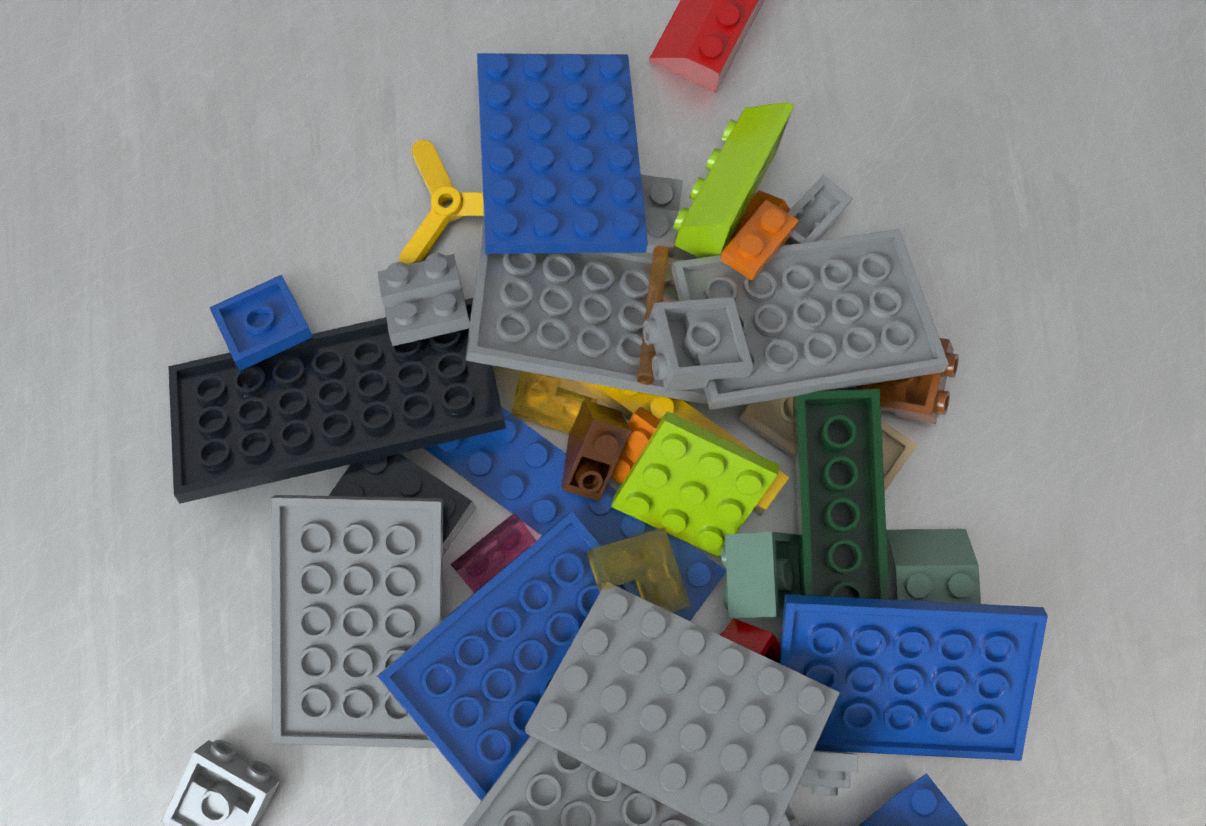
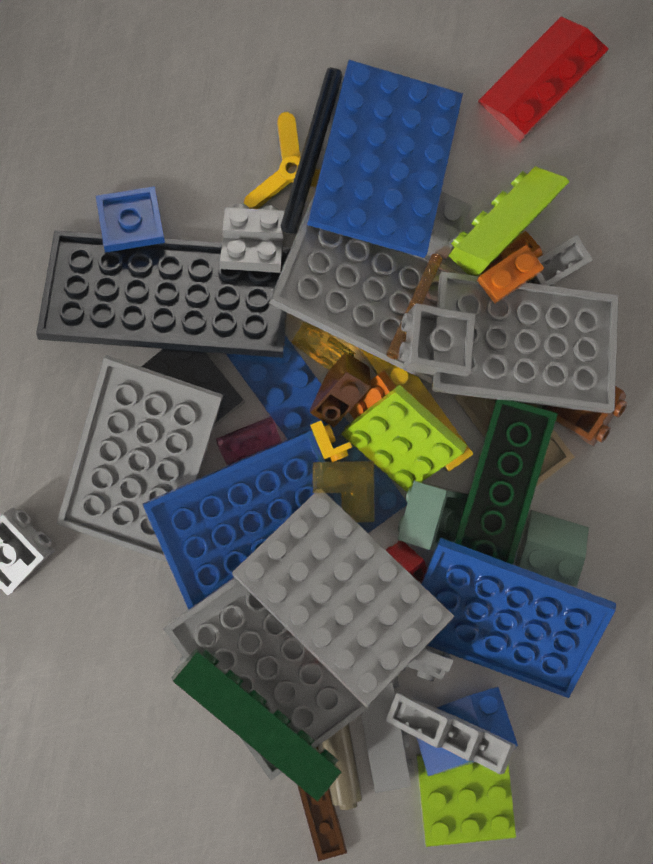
camera: 20 degrees right, 10 degrees up
none -> black axle [280,67,343,234]
none -> yellow bracket [310,421,352,462]

